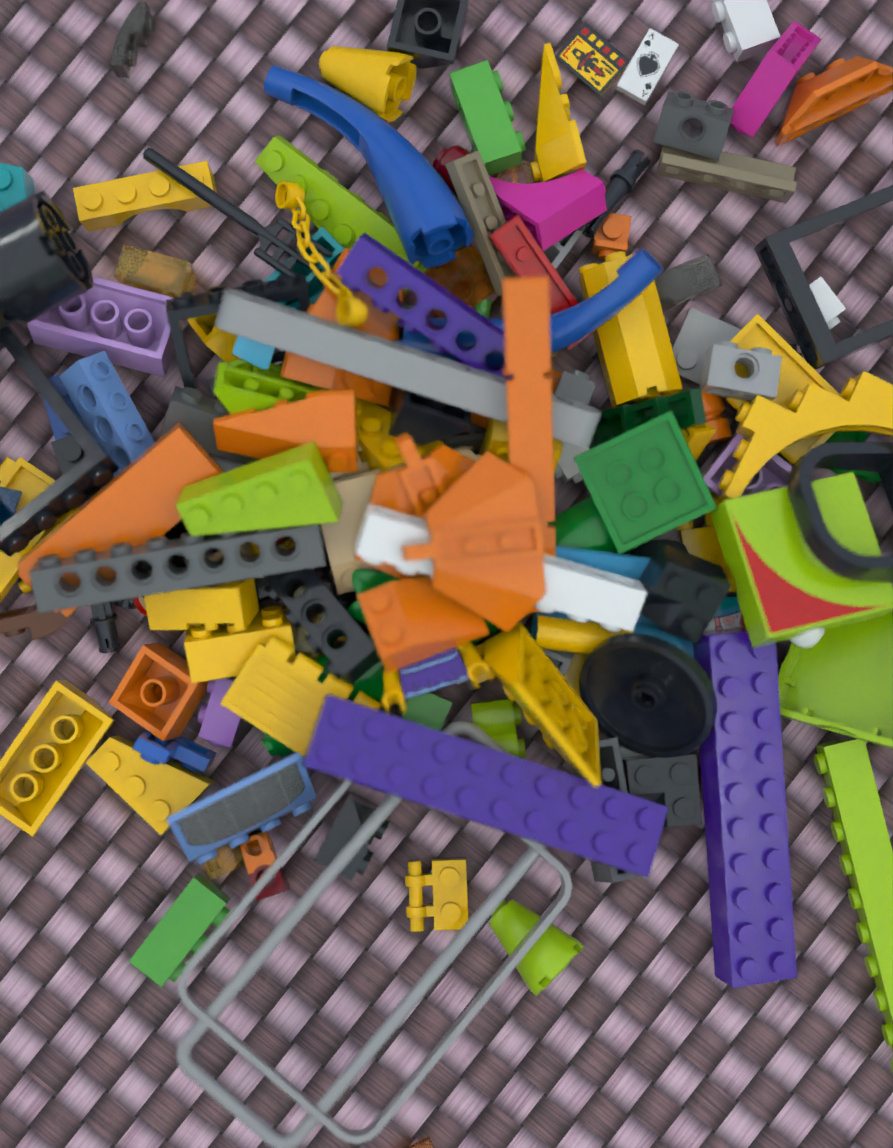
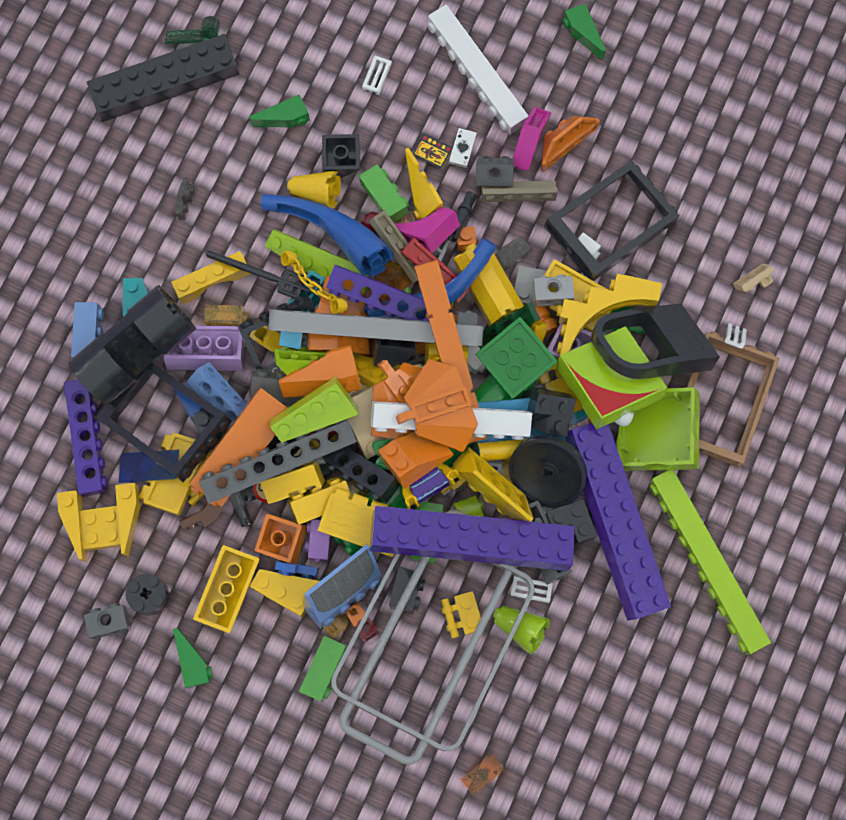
camera: 10 degrees left, 10 degrees down
none -> white tile [510,576,553,603]

